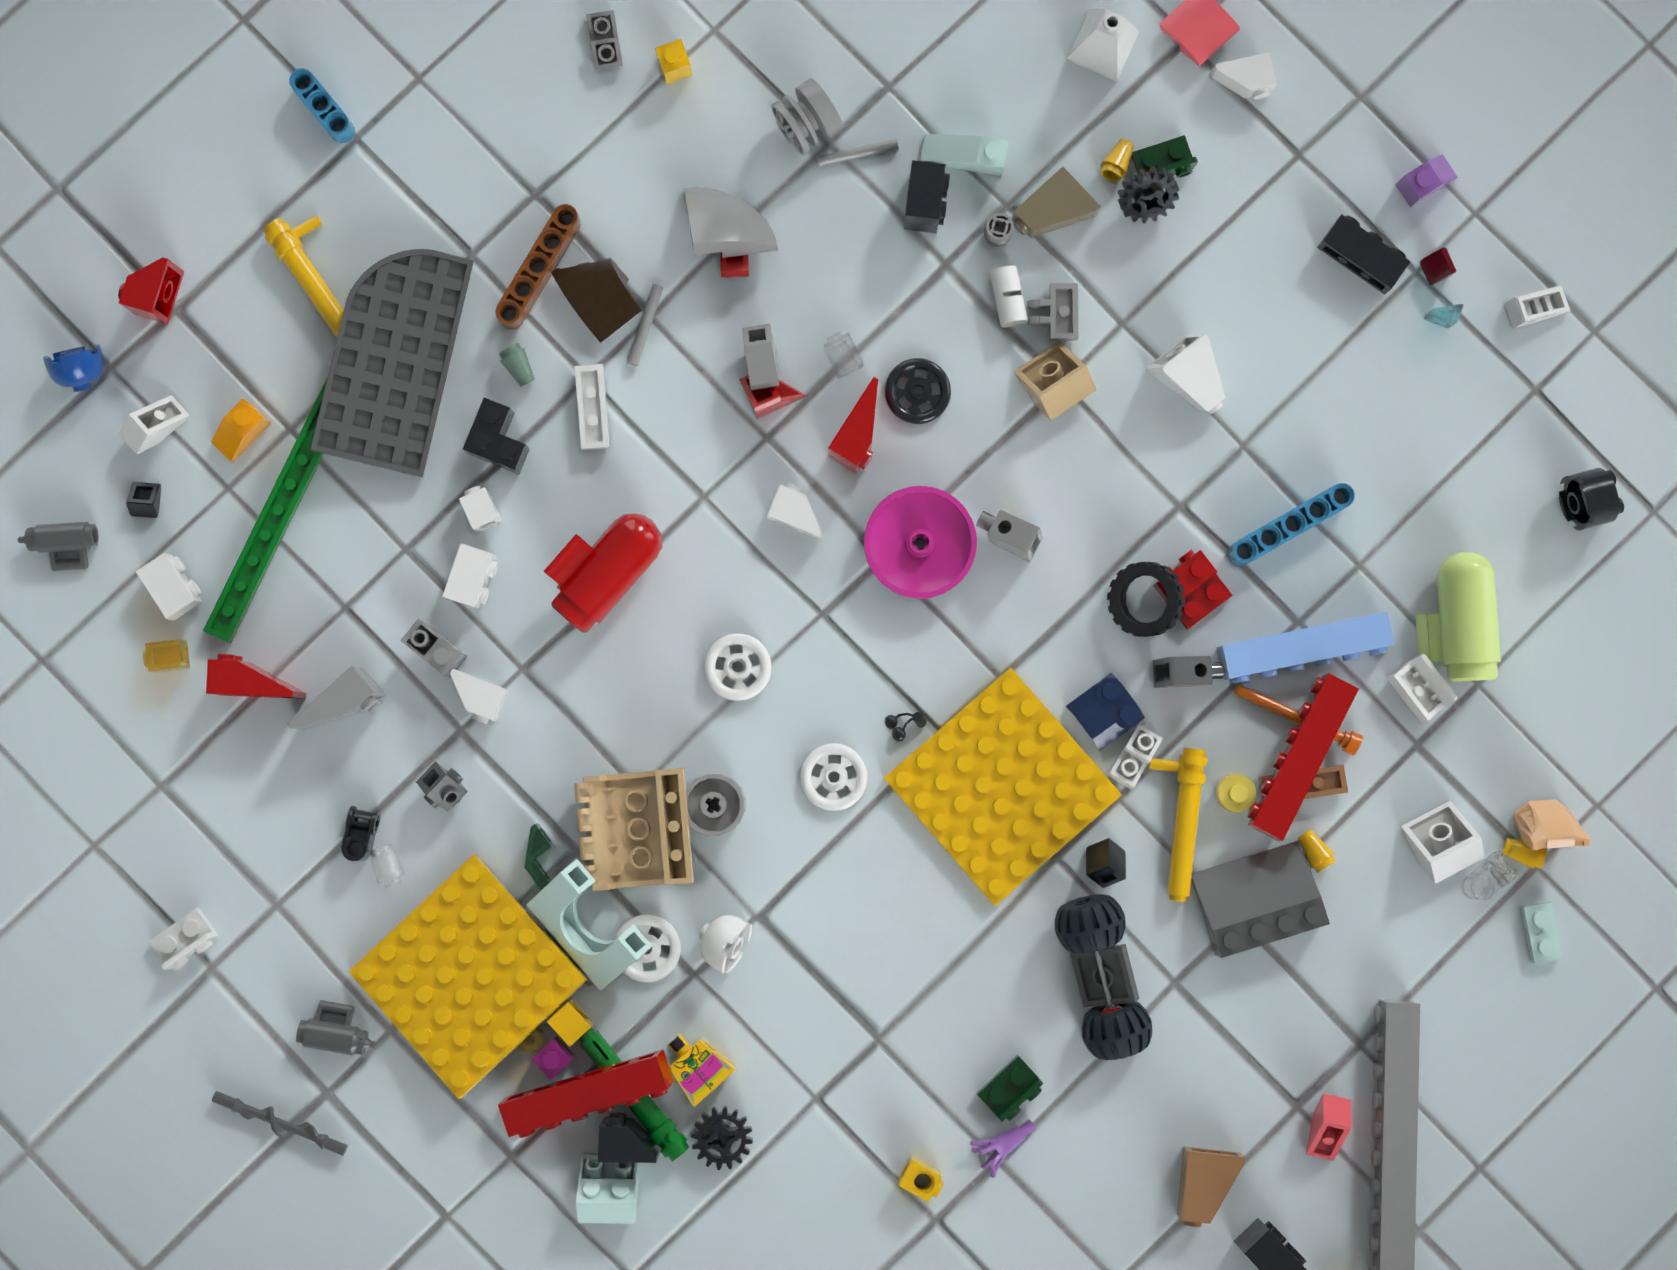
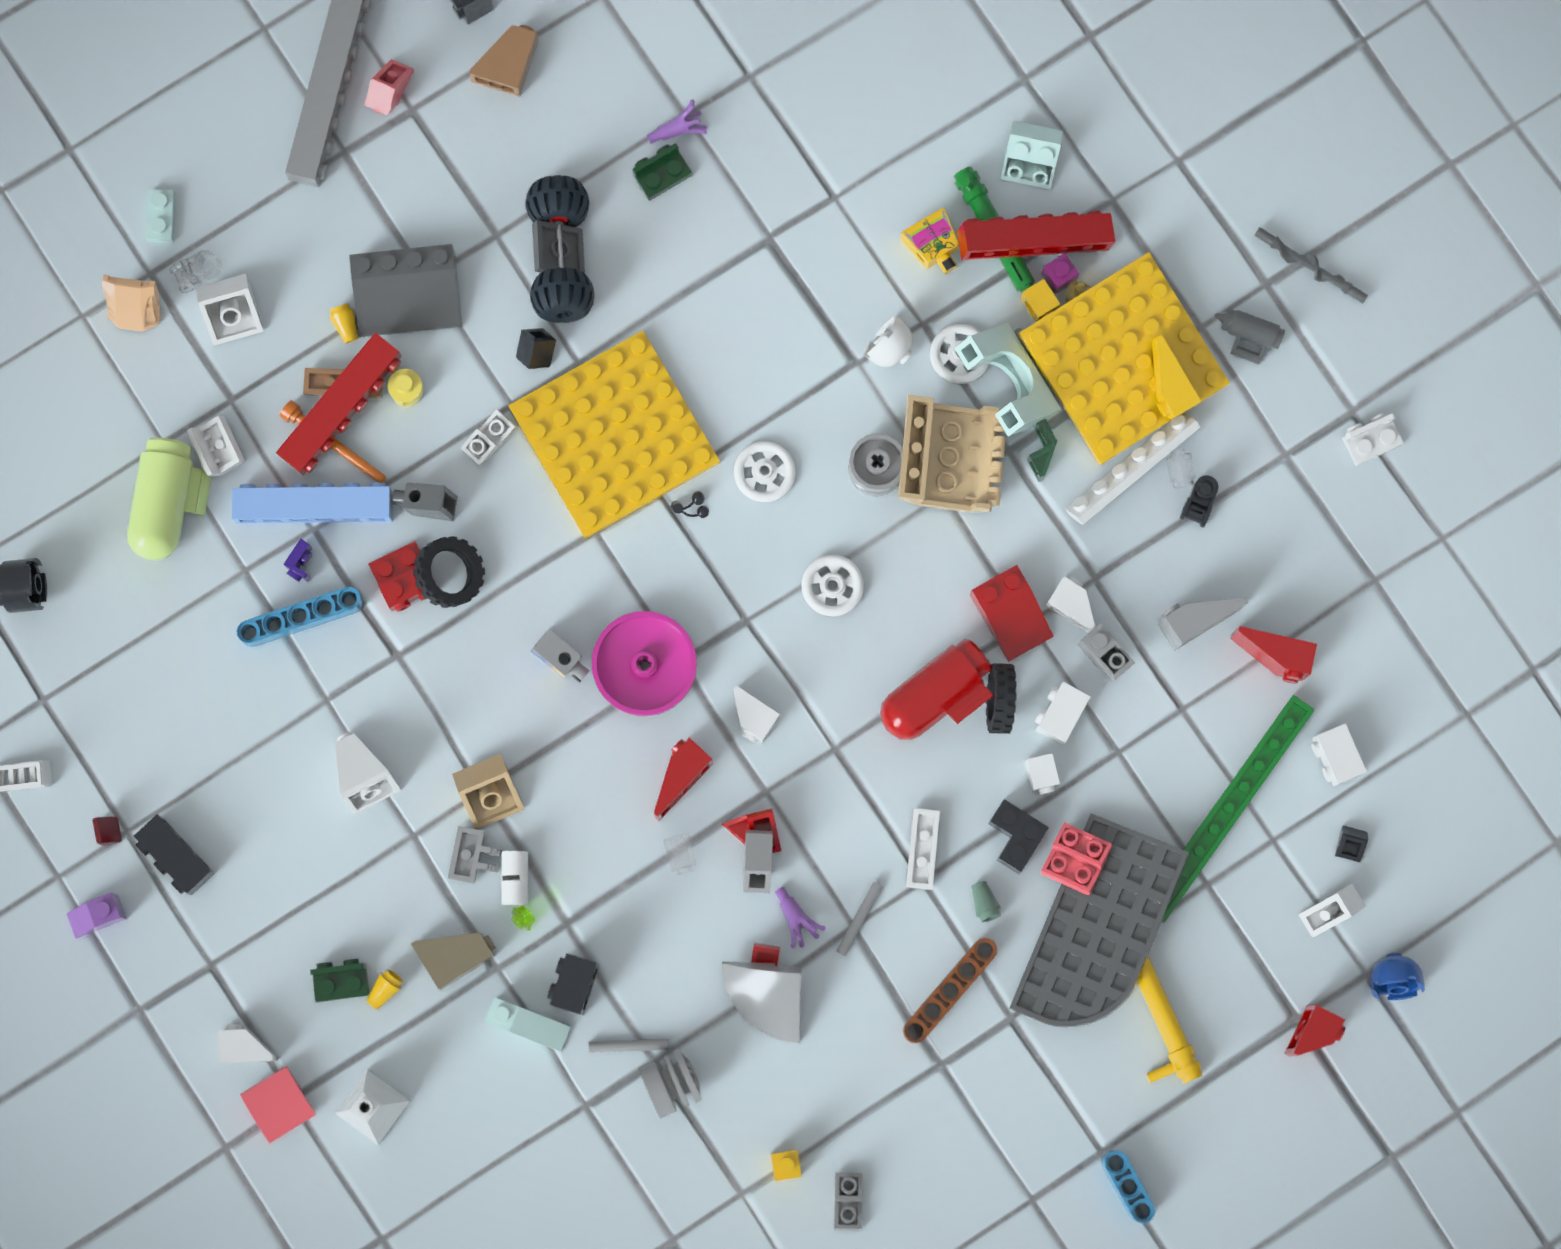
camera: 165 degrees left, 5 degrees down
dark grey piece [17,522,99,571] -> none
clear yellow brick [142,639,190,673] -> none
light orange slope [211,398,271,462] -> none
dark grey brick [416,761,468,812] -> none
dark brown slope [551,258,644,343] -> none
black slope [598,1113,661,1163] -> none
black gear [691,1106,753,1170] -> none
black plate [885,358,951,424] -> none
yellow brick [897,1155,944,1203] -> none
light grey wheel [984,213,1014,247] -> none
dark blue slope [1066,673,1145,751] -> none
black gear [1118,166,1179,223] -> none
yellow cylinder [1149,748,1208,902] -> none
clear light blue slope [1424,304,1464,329] -> none
yellow cone [1502,838,1548,869] -> none
none -> dark purple bracket [283,539,313,582]
none -> clear neon green plate [511,905,536,931]
none -> medium lavender piece [775,887,826,949]
none -> red slope [970,565,1054,662]
none -> black tyre [986,663,1017,734]
none -> coral slope [1041,822,1112,896]
none -> white plate [1066,413,1200,525]
none -> yellow slope [1152,334,1202,420]

